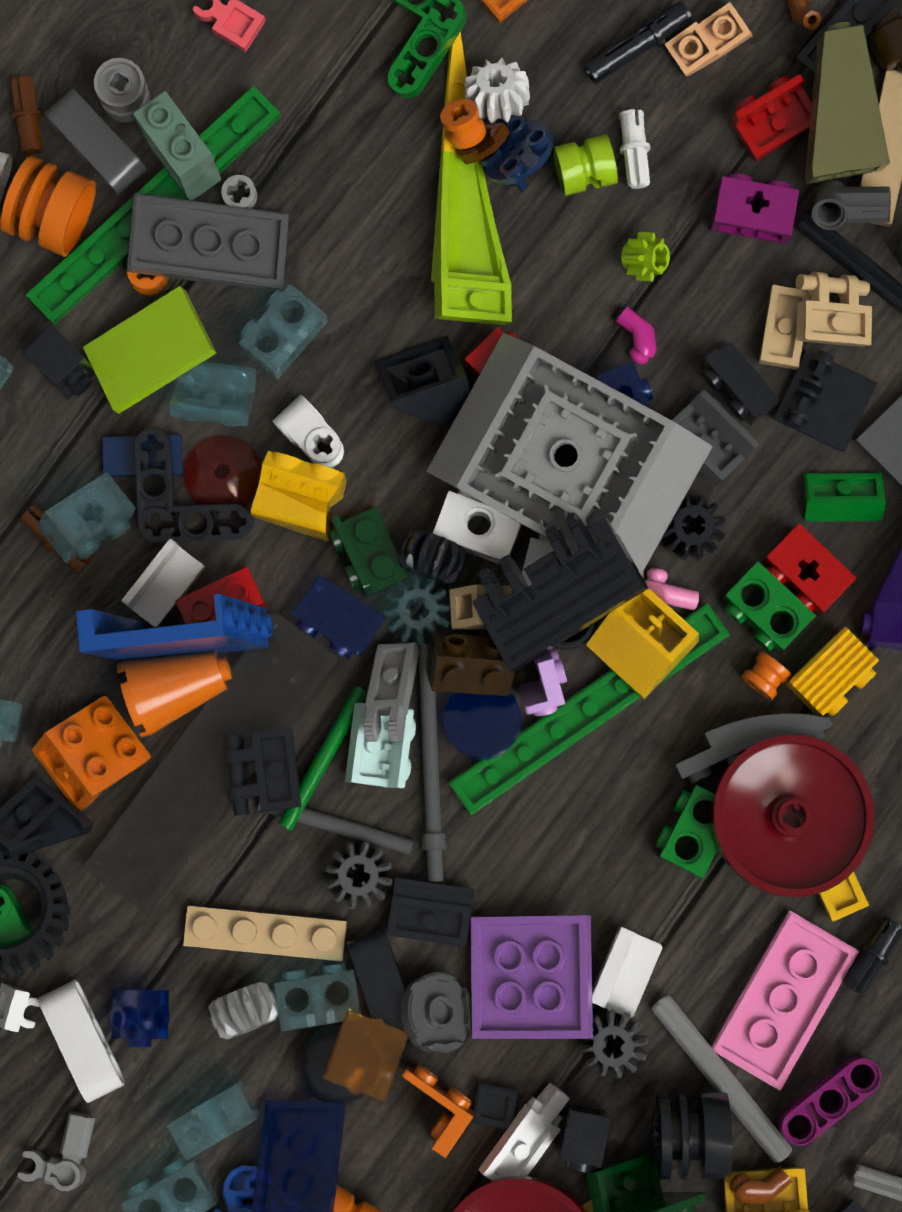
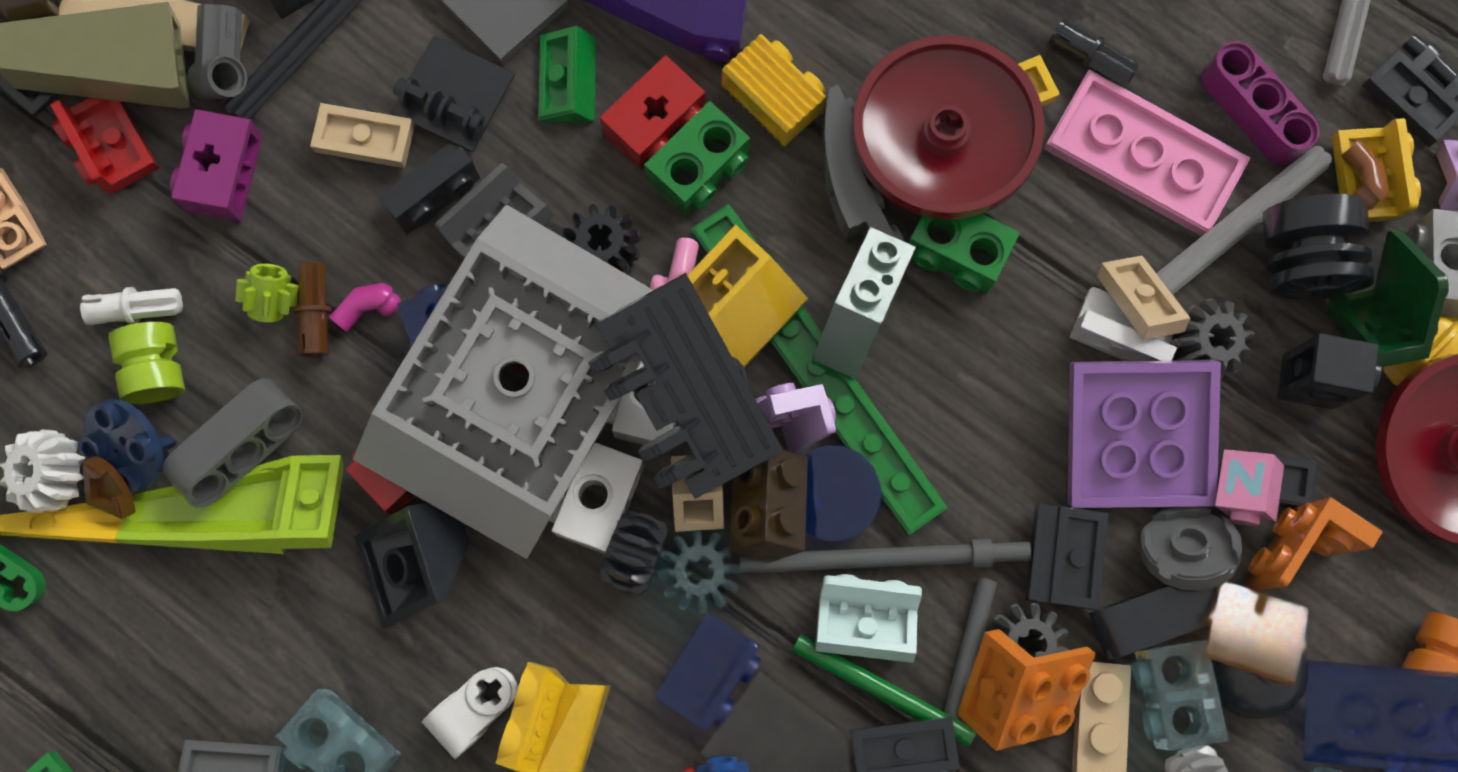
camera: 95 degrees left, 5 degrees down
dark green bracket [328,507,409,598] -> none
light grey hinge [364,643,420,742] -> none
orange wheel [440,99,486,149] -> none
white hinge [478,1083,570,1180] -> none
orange wheel [741,651,792,701] -> none
tan plate [796,271,872,347] -> none
none -> dark grey beam [163,378,303,508]
none -> reddish brown axle [293,261,332,357]
none -> sand green window [812,227,916,379]
none -> orange bracket [957,629,1095,751]
none -> tan plate [1097,256,1190,340]
none -> bright pink brick [1215,449,1284,527]

